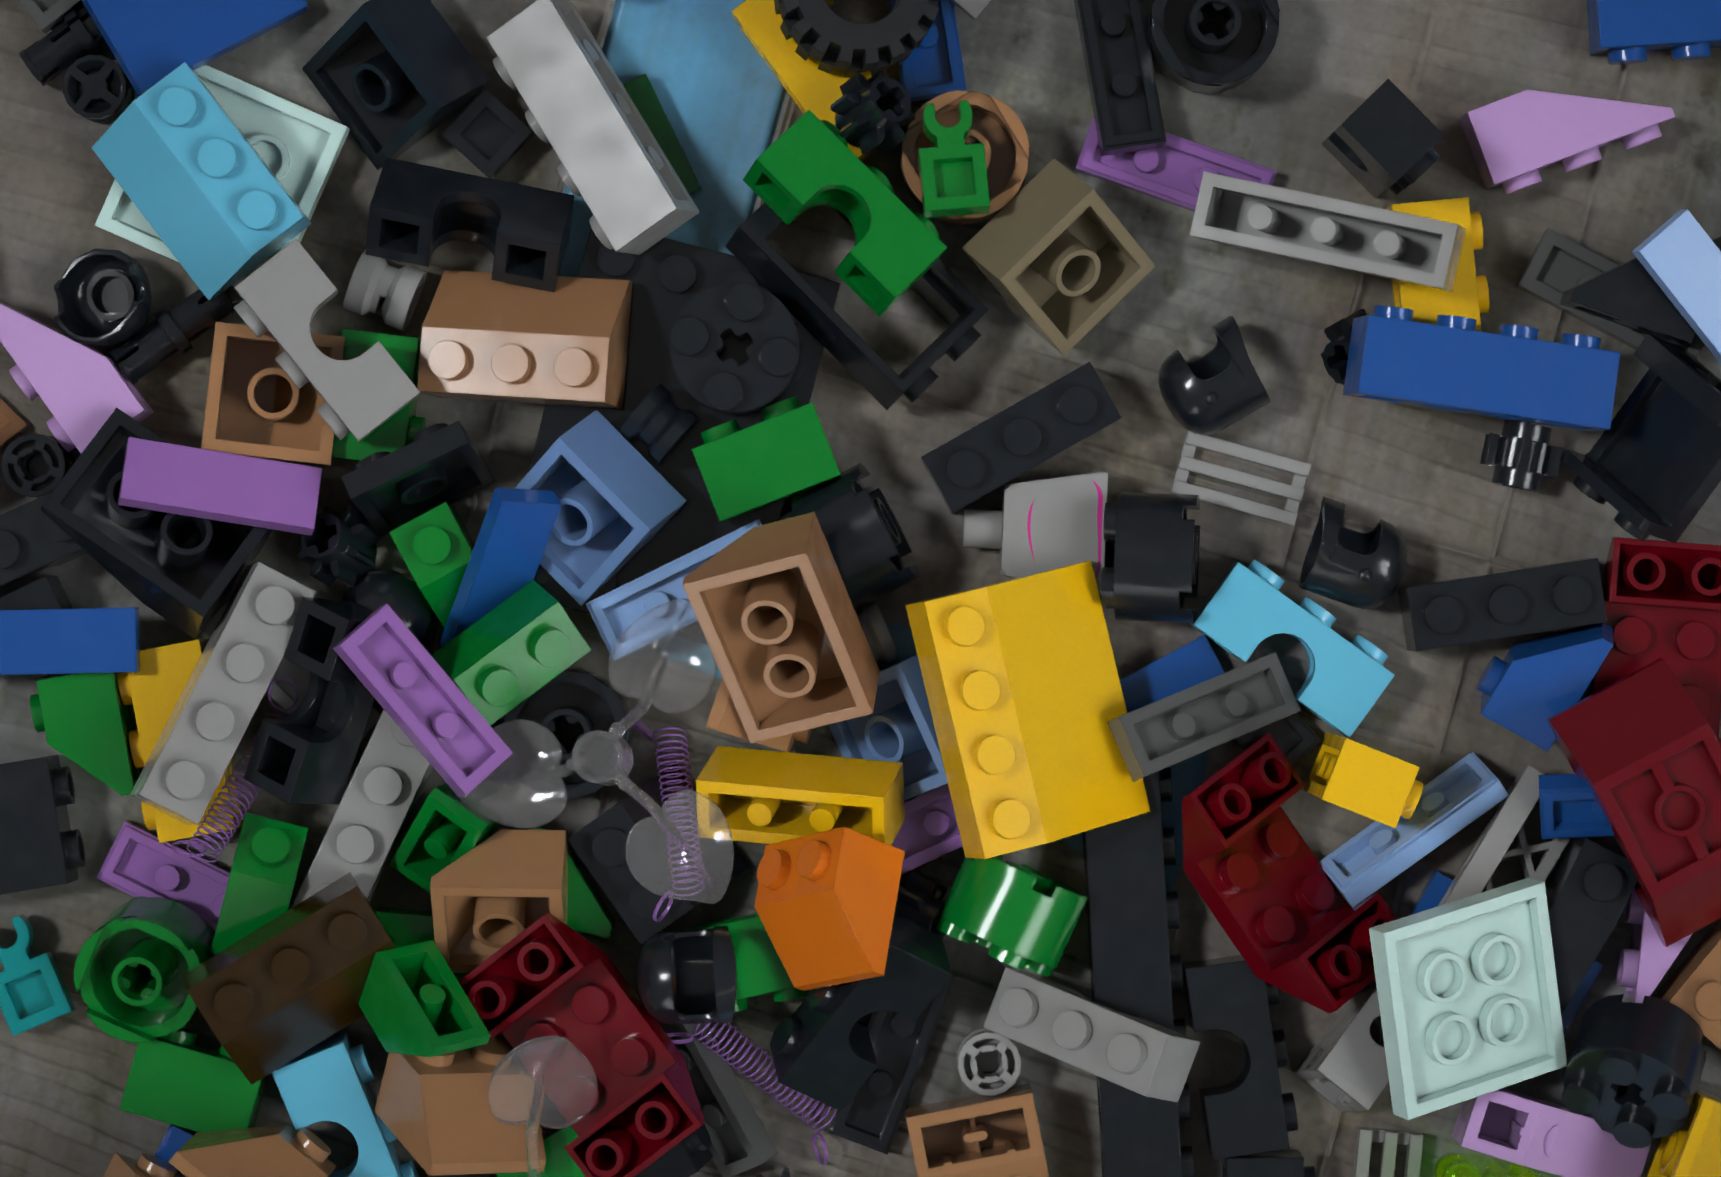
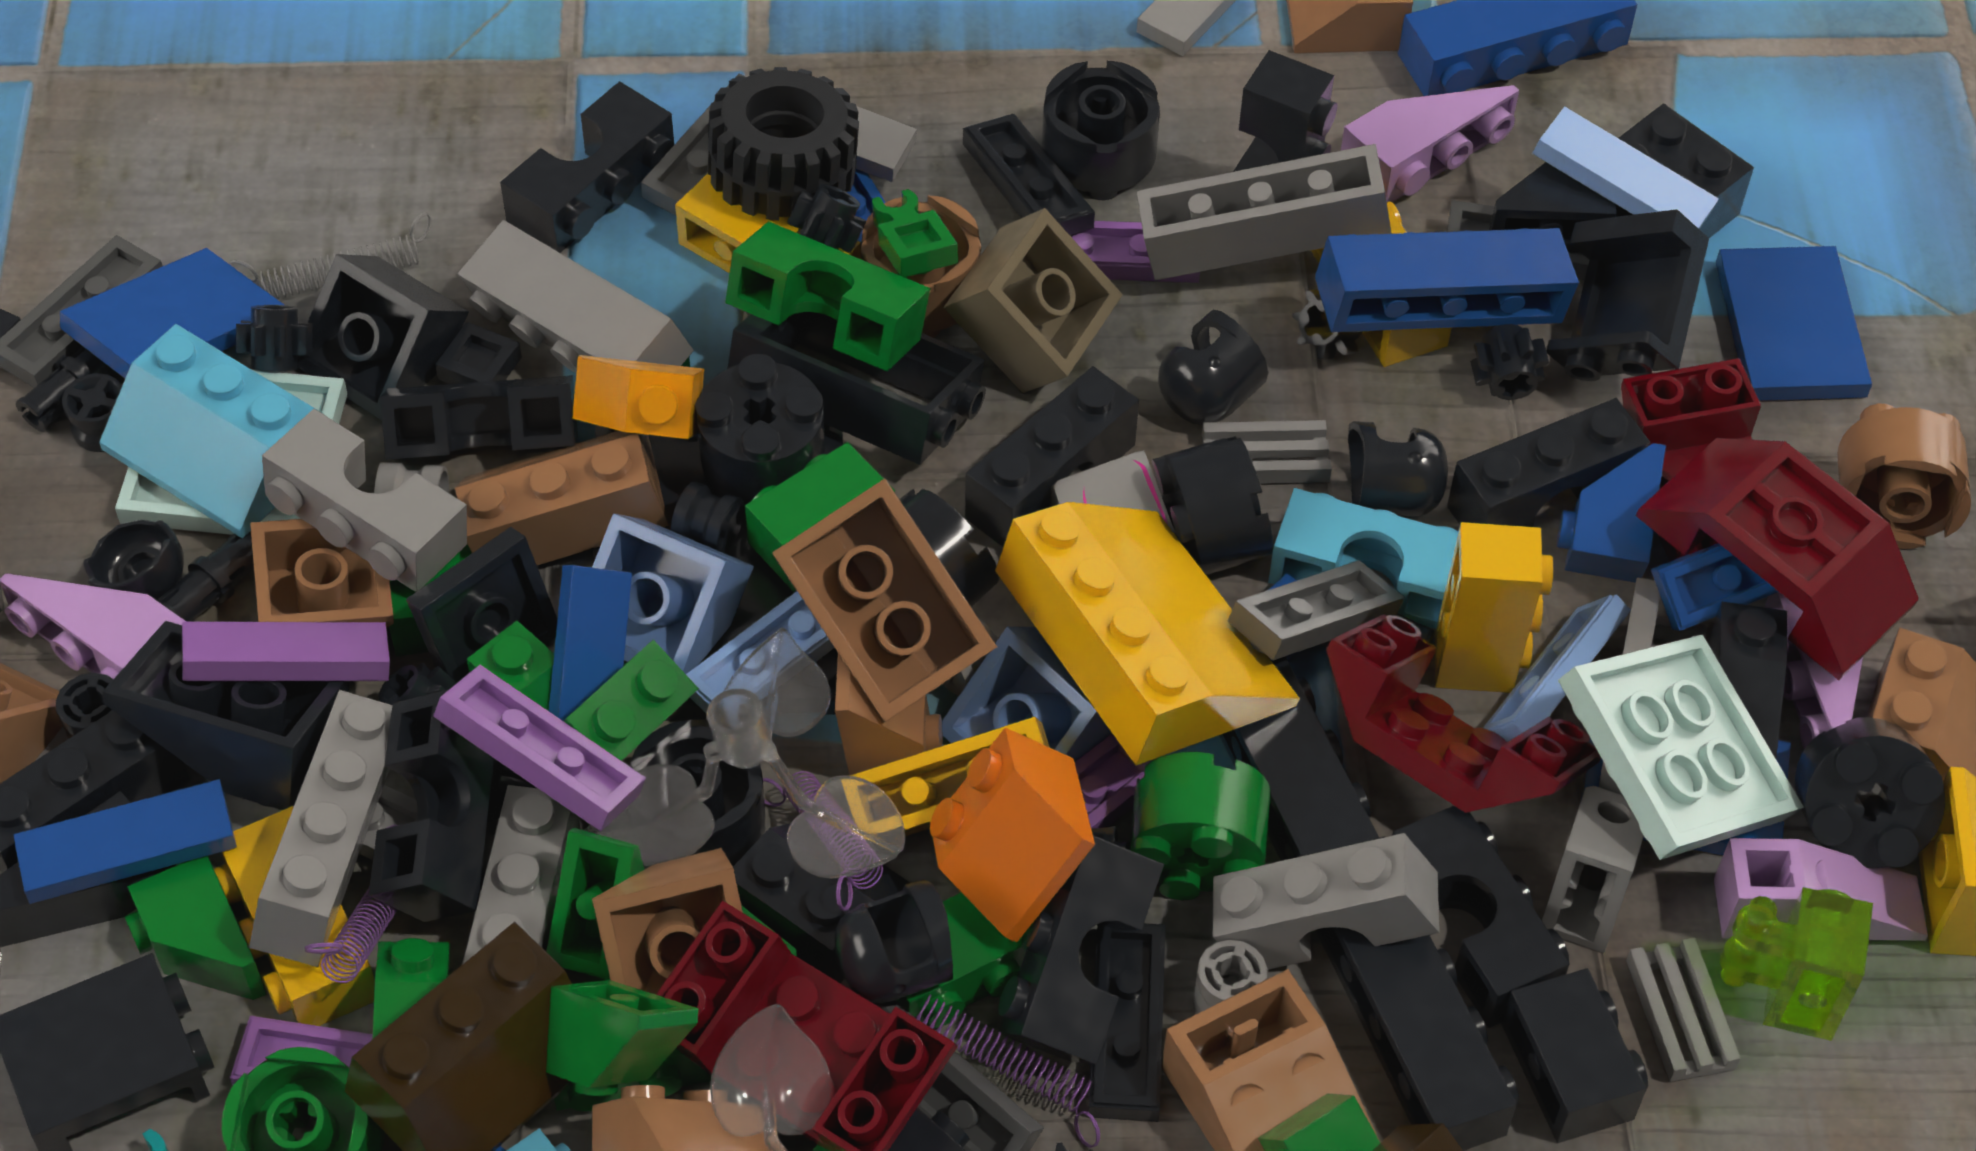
camera: 20 degrees left, 35 degrees down
none -> black gear [236,305,313,371]
none -> light orange slope [572,355,704,439]

